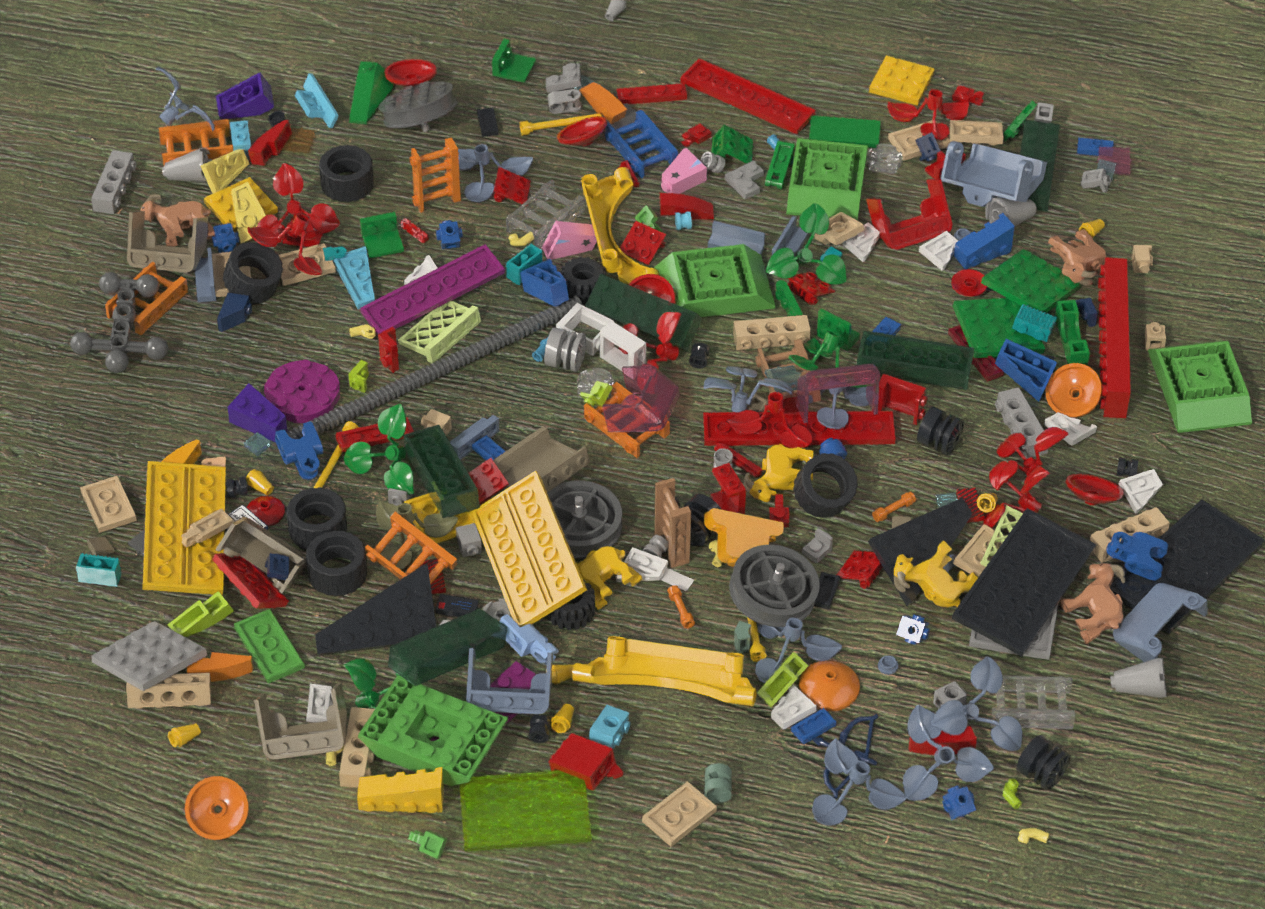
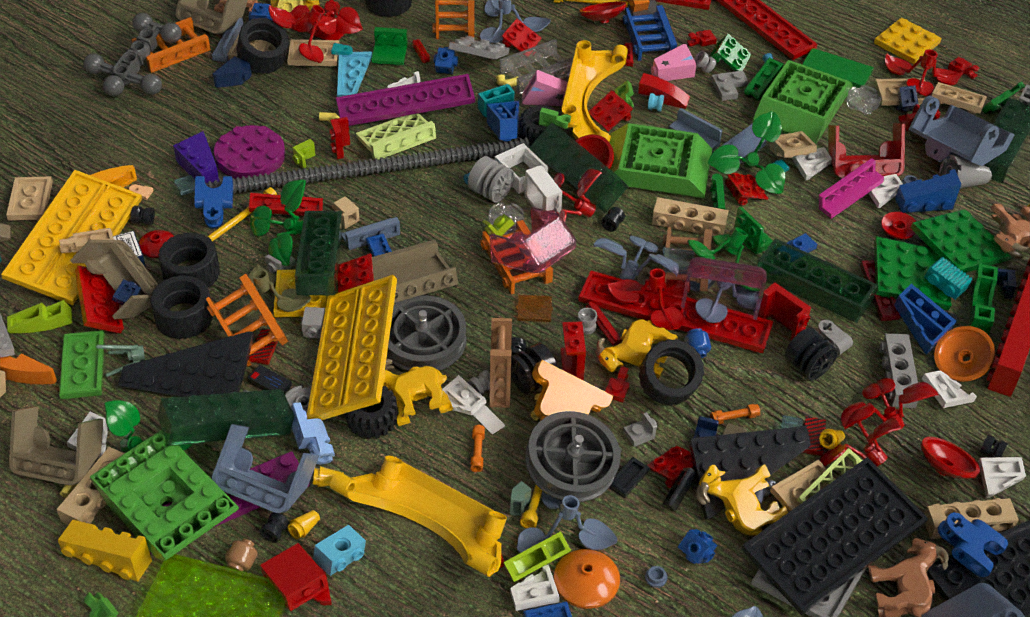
camera: 20 degrees right, 0 degrees up
yellow cone [245,469,274,496] -> none
none -> sand green plant [96,344,145,377]
none -> medium nougat head [225,538,258,573]
none -> light grey plate [448,36,509,59]
none -> clear orange piece [516,295,553,322]
none -> bright green plate [539,107,571,129]
none -> black slope [663,468,696,511]
none -> dark blue bracket [694,416,719,438]
none -> light grey piece [817,320,853,357]
none -> dark pink fence [819,158,884,219]

